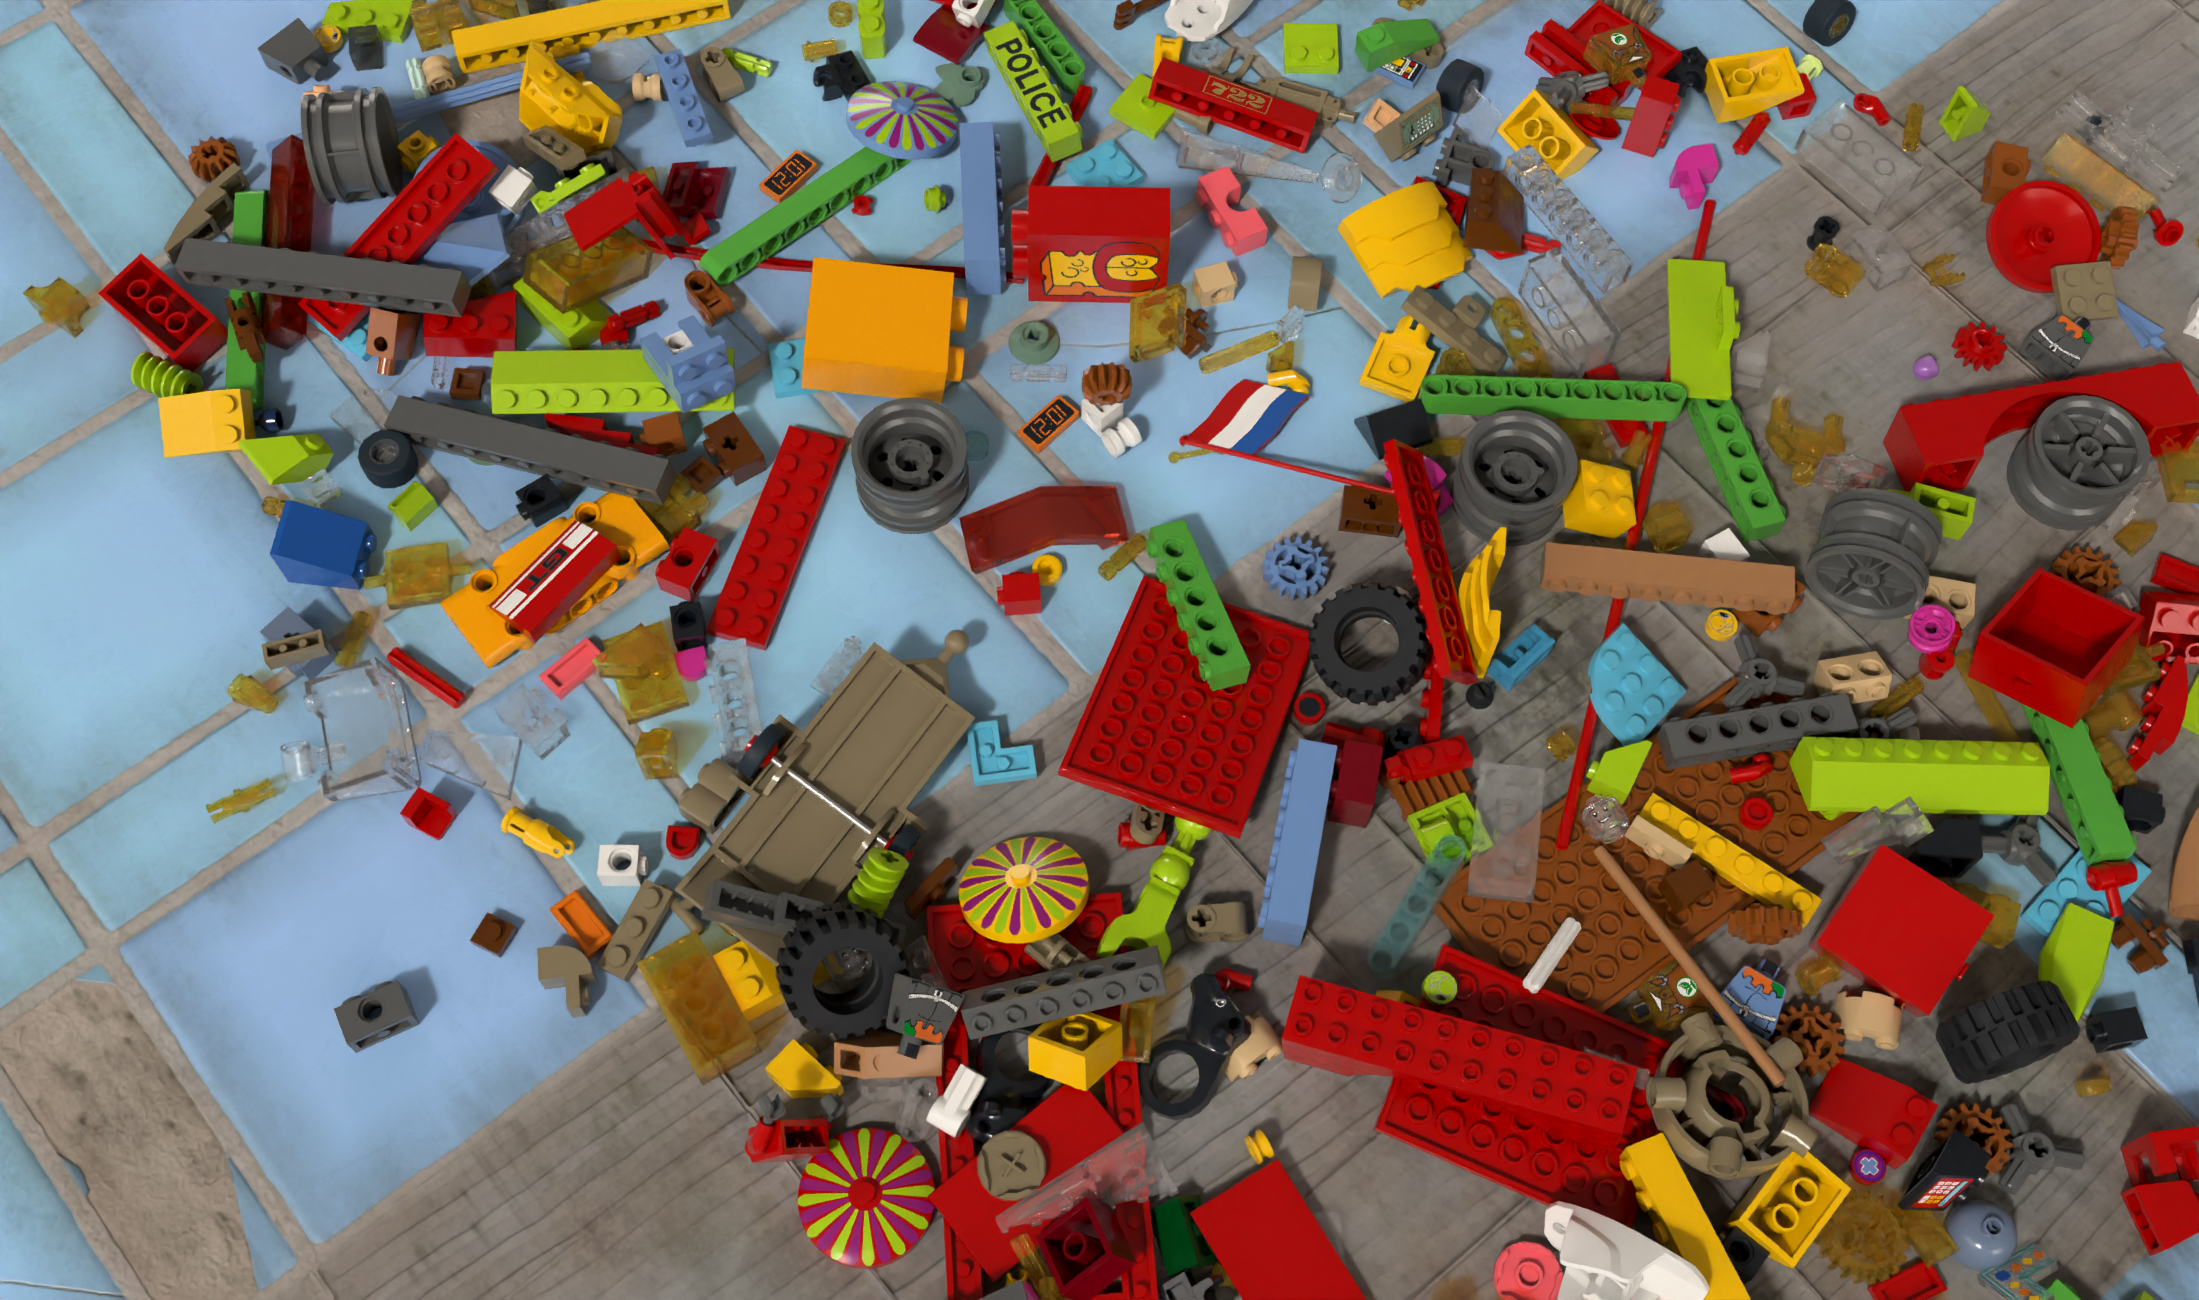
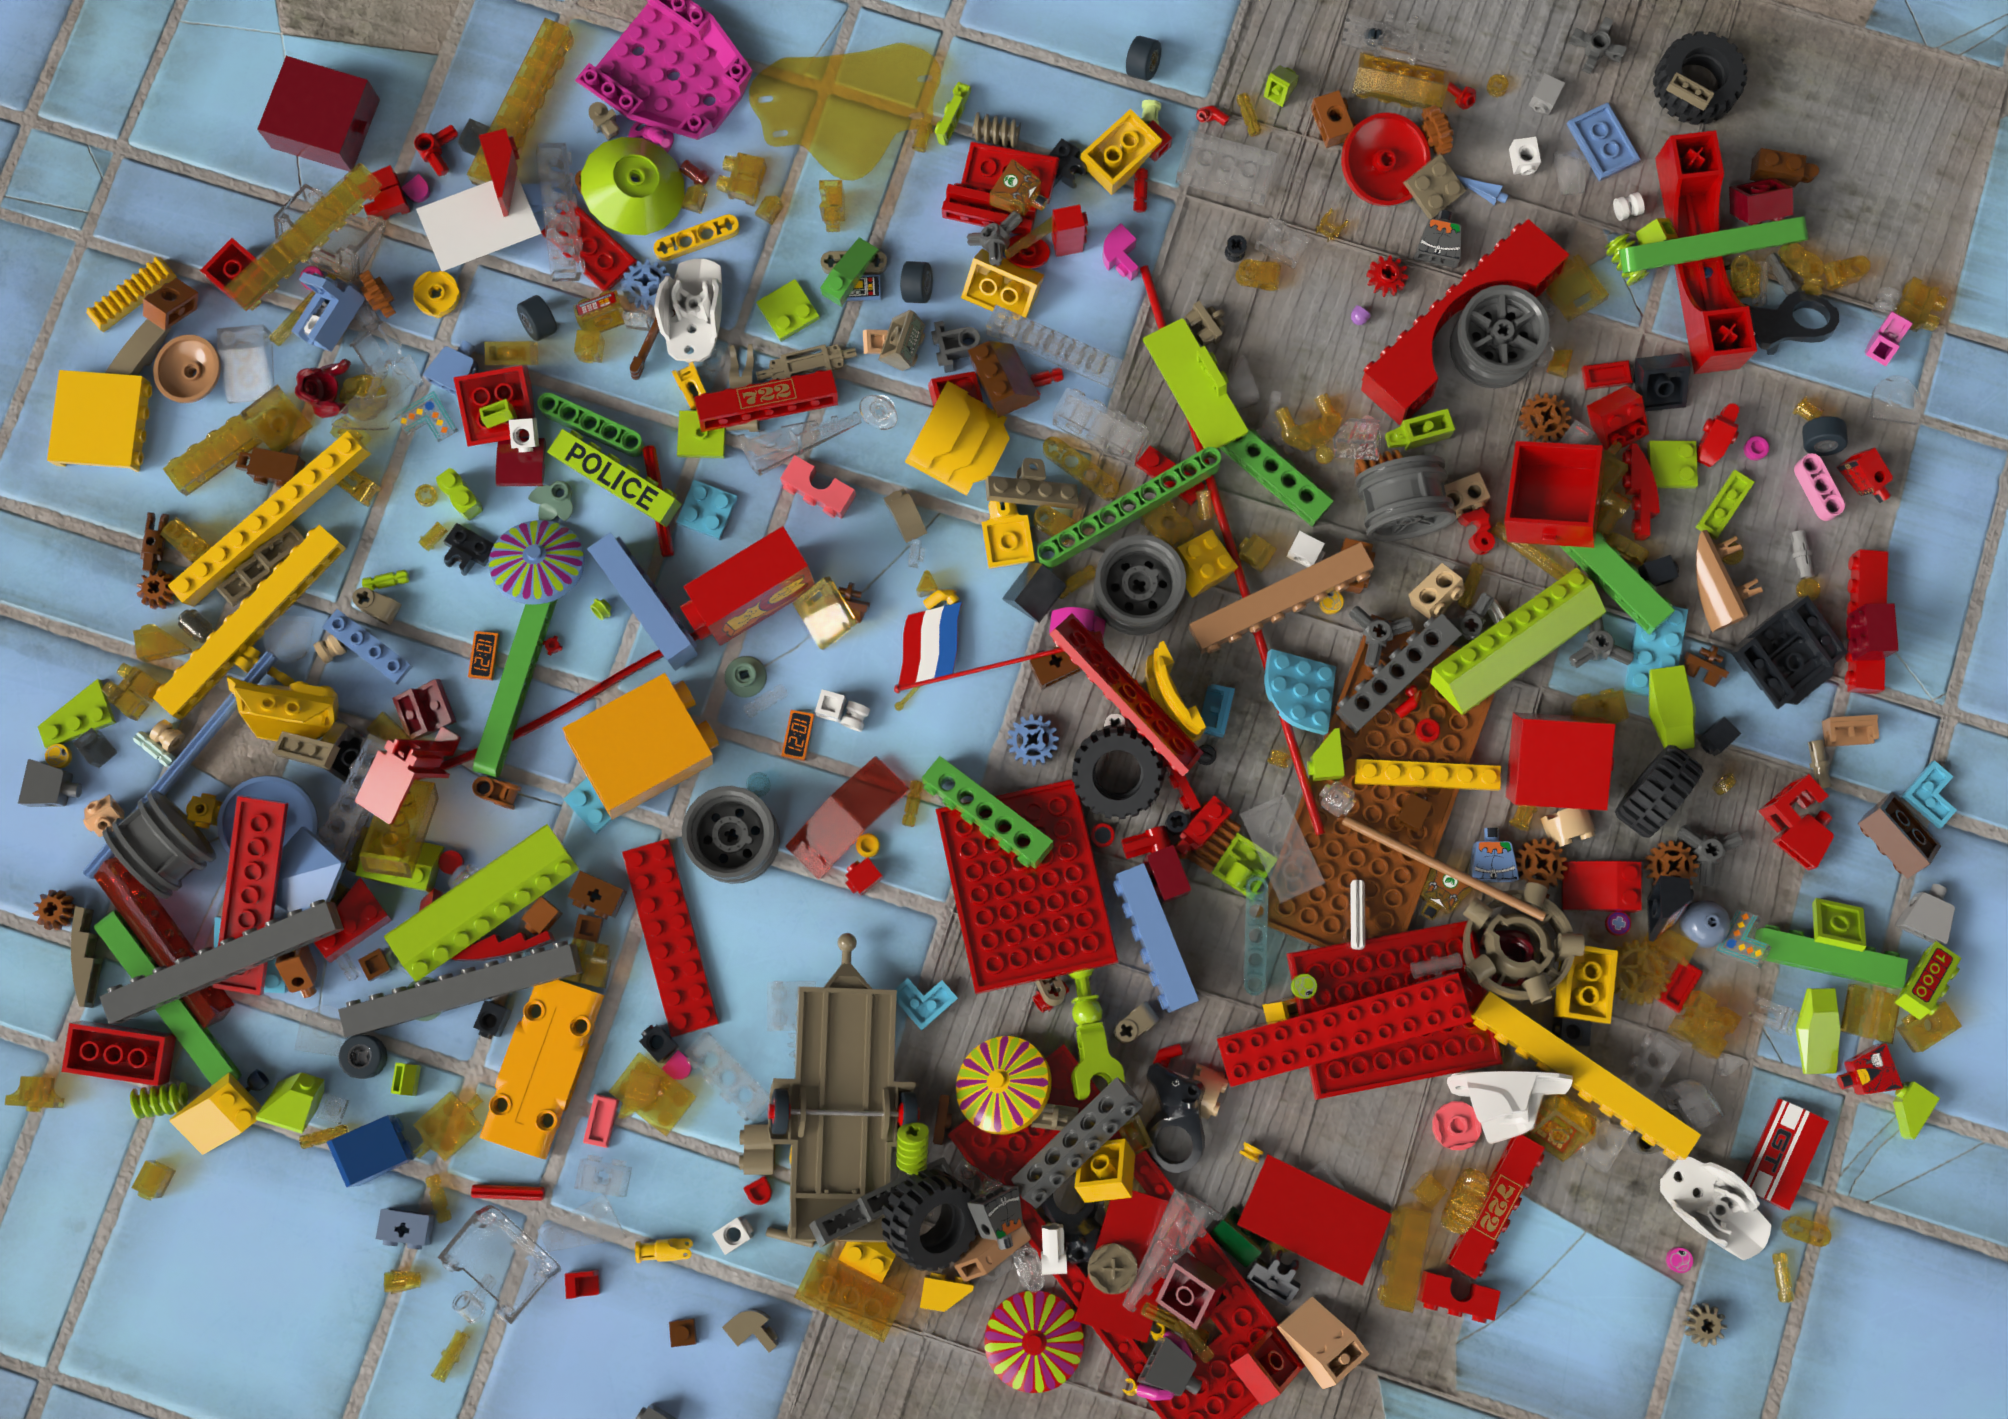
camera: 30 degrees left, 15 degrees up
reddish brown hinge [224,291,266,363] -> none
dark tan piece [262,629,330,670] -> none
white brick [488,165,538,216] -> none
red slope [489,520,621,643] -> none
lime hinge [530,163,609,215] -> none
orange tile [549,889,613,960] -> none
dark tan plate [596,879,676,982] -> none
red axle [606,300,661,333] -> none
clear yellow slope [635,728,677,780] -> none
medium blue brick [640,315,736,413] -> none
red brick [655,526,721,602] -> none
red torso [745,1094,846,1163] -> none
dark orange gear [1081,362,1132,406] -> none
tan brick [1192,261,1238,308] -> none
clear yellow axle [1198,330,1279,374] -> none
clear piece [1452,87,1504,150] -> none
tan plate [1624,815,1693,870] -> none
dark orange gear [1727,903,1802,945] -> none
clear slope [1820,796,1934,866] -> none
dark pink wheel [1907,605,1956,654] -> none
black slope [1907,815,1983,878] -> none
red piece [2085,861,2138,917] -> none
none -> clear yellow brick [131,1160,176,1201]
none -> dark tan hips [1184,301,1225,346]

